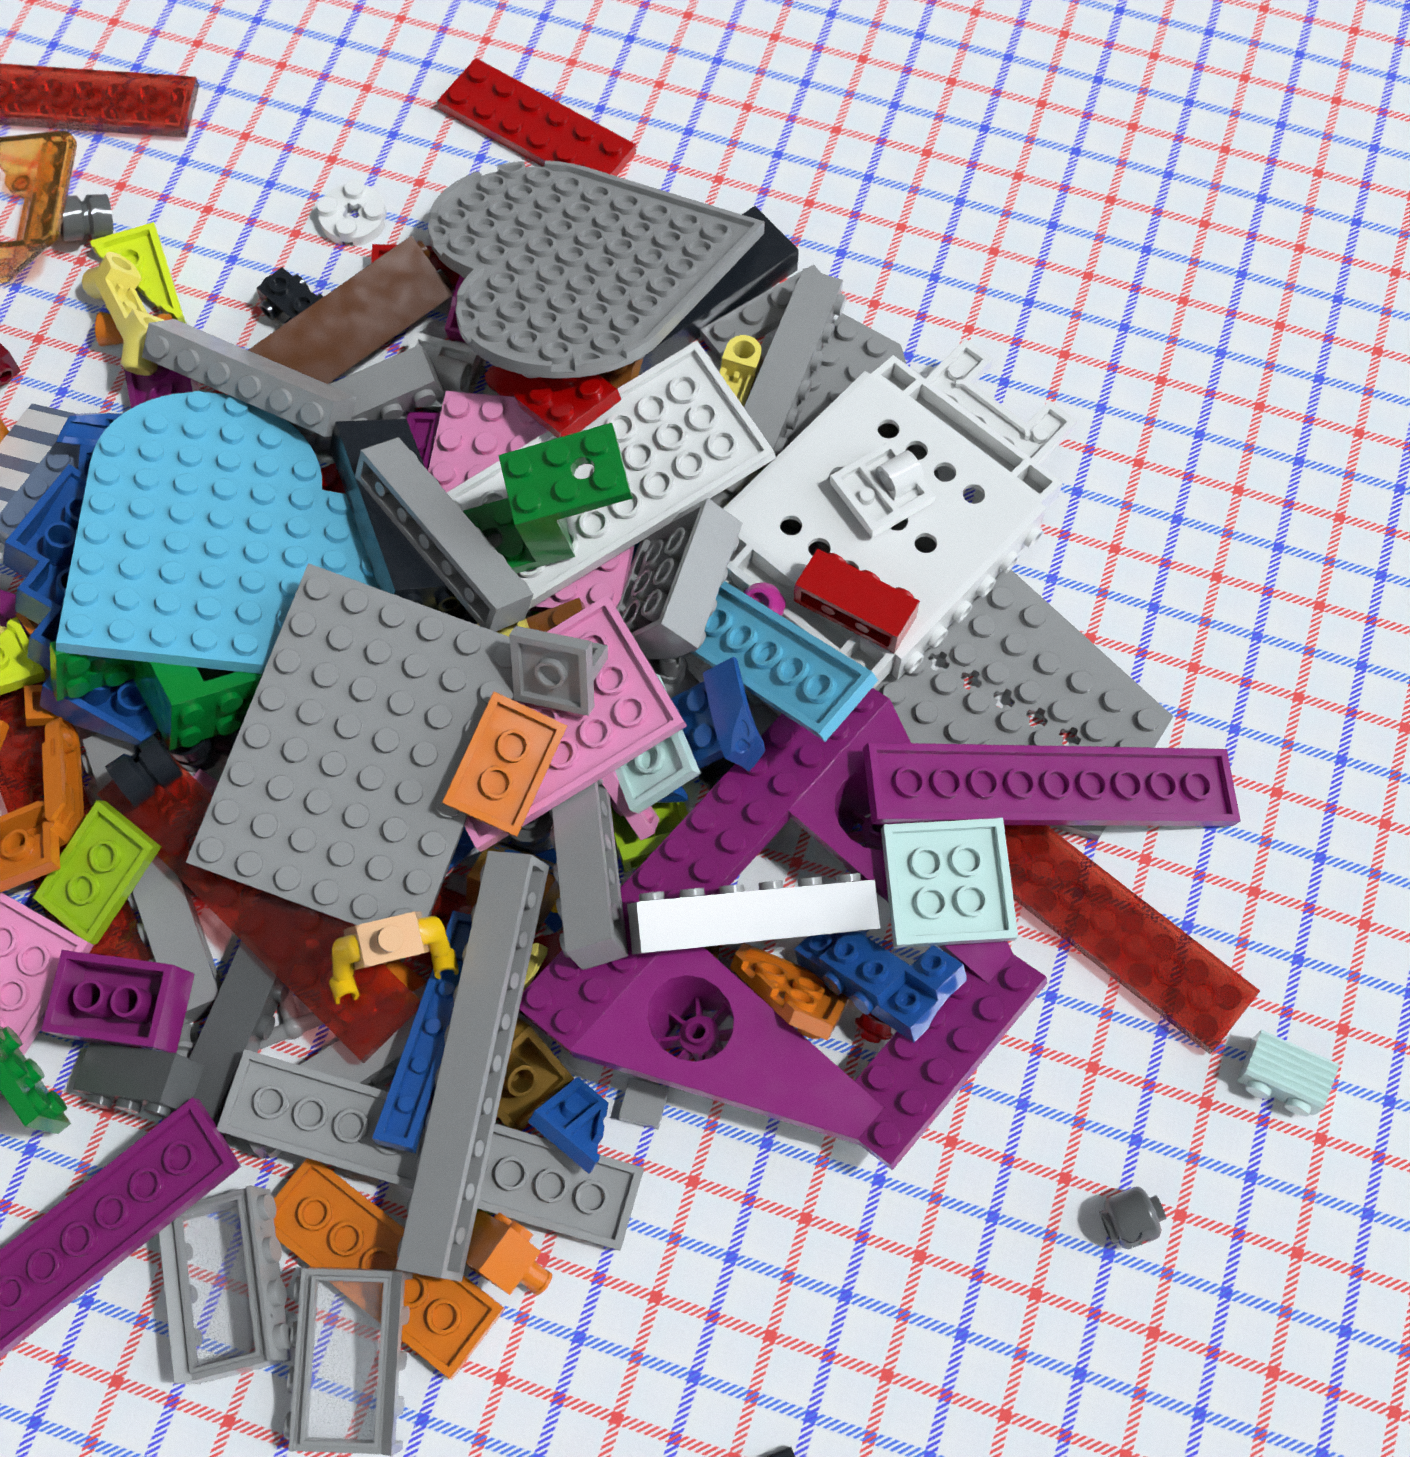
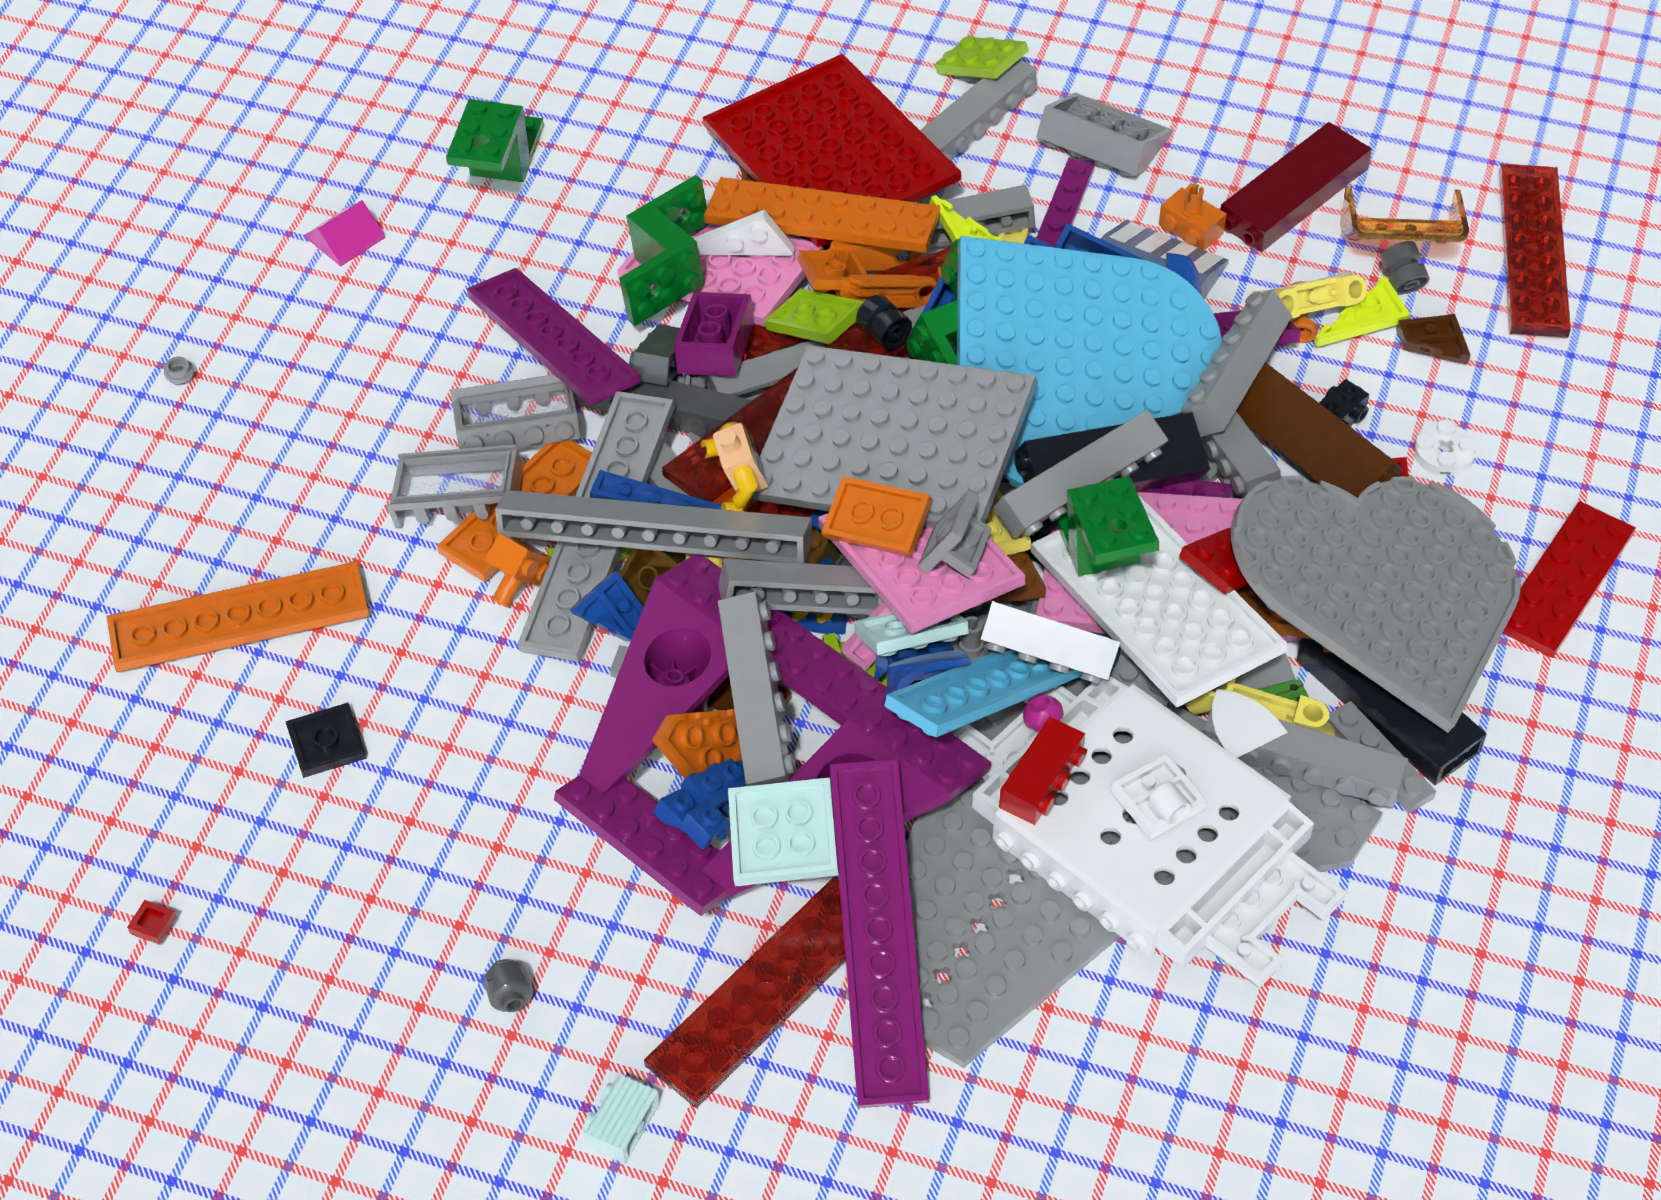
camera: 90 degrees right, 15 degrees down
none -> white sticker [1212,689,1288,758]
none -> reddish brown wing [1397,314,1471,363]

